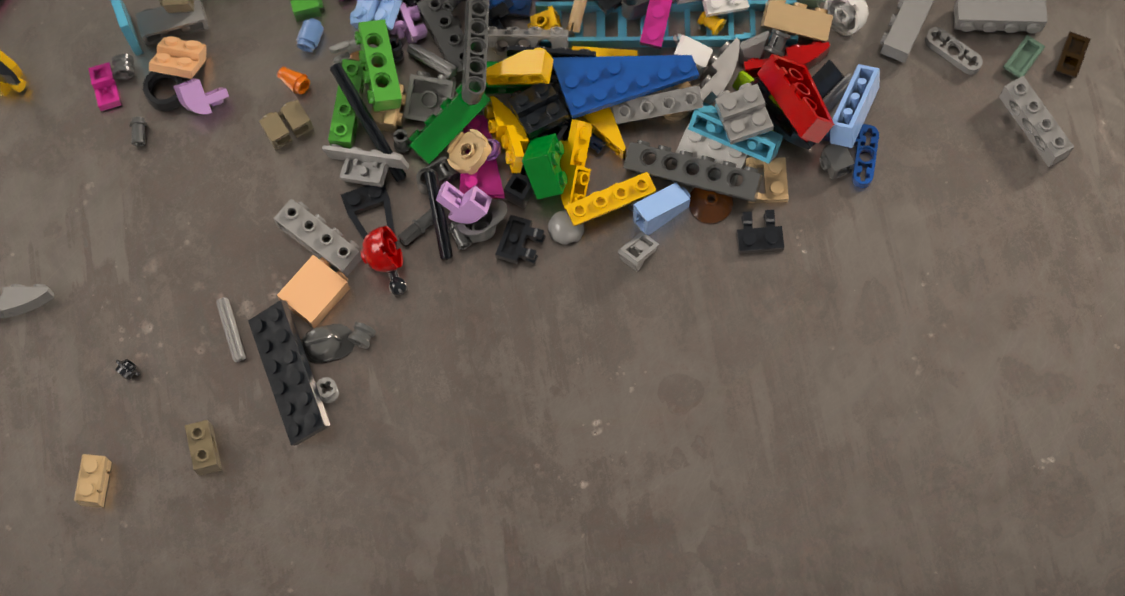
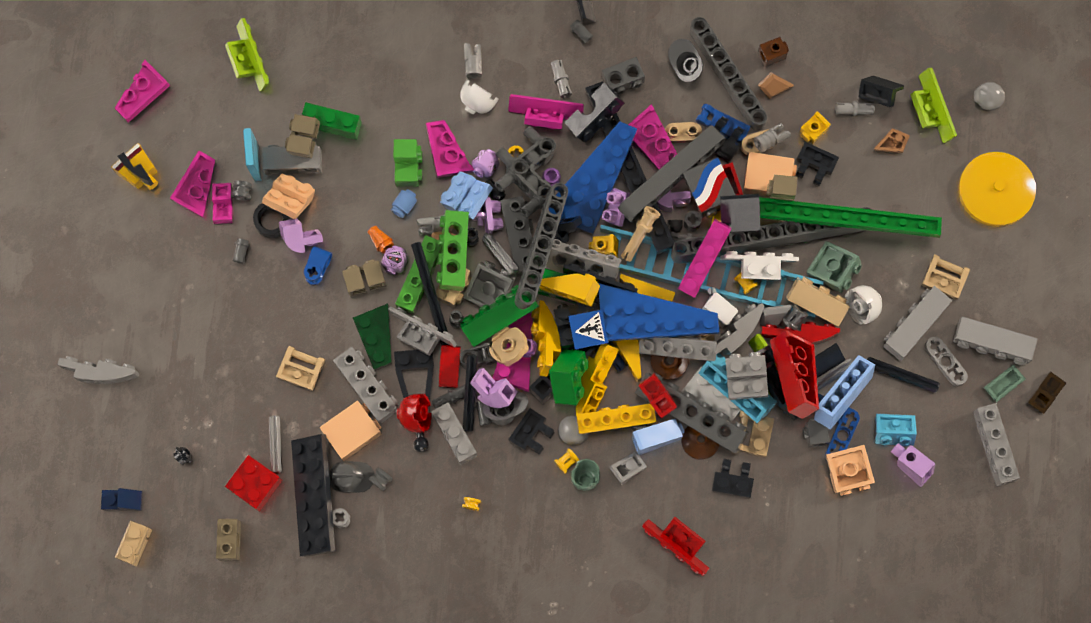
camera: 15 degrees right, 5 degrees up
none -> dark blue slope [101,488,142,511]
none -> dark pink wing [170,151,215,218]
none -> red brick [225,455,283,512]
none -> tan plate [276,346,325,391]
none -> blue piece [304,246,332,285]
none -> dark green wing [353,303,392,371]
none -> lavender head [381,246,409,275]
none -> light grey brick [431,403,477,465]
none -> red slope [439,345,461,388]
none -> yellow bush [462,497,481,511]
none -> yellow bush [554,448,579,474]
none -> blue sticker [568,310,609,349]
none -> sand green hair [571,459,600,491]
none -> red slope [638,373,677,418]
none -> red bracket [642,517,710,576]
none -> reddish brown dish [650,355,689,379]
none -> light nougat plate [826,445,875,496]
none -> black axle [867,357,940,393]
none -> medium azure bracket [875,414,917,446]
none -> lavender torso [891,443,935,487]

